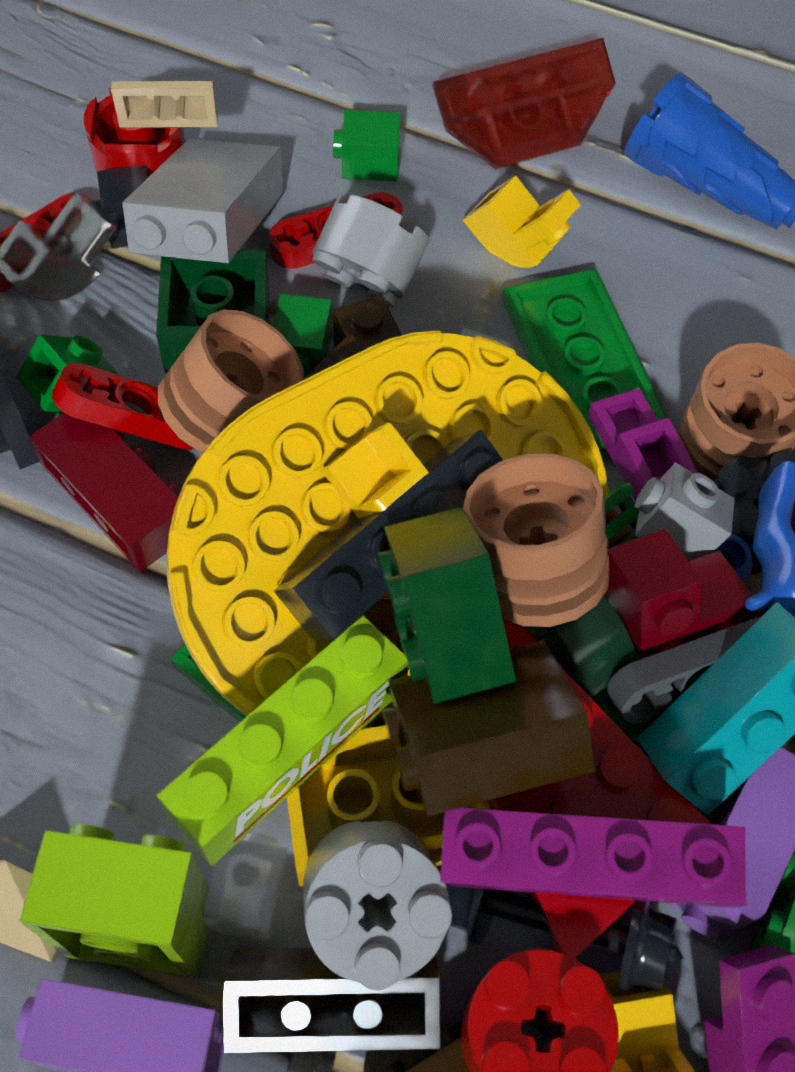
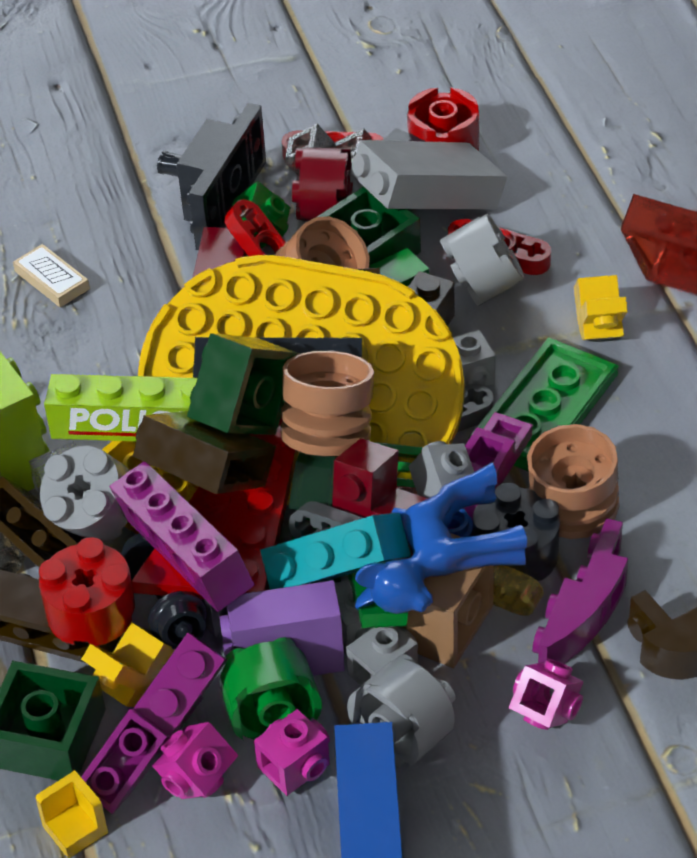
camera: 55 degrees right, 15 degrees down
tan slope [111,81,218,128] -> none
yellow panel [321,422,429,519] -> none
green brick [333,110,401,182] -> none
none -> dark red brick [292,147,353,222]

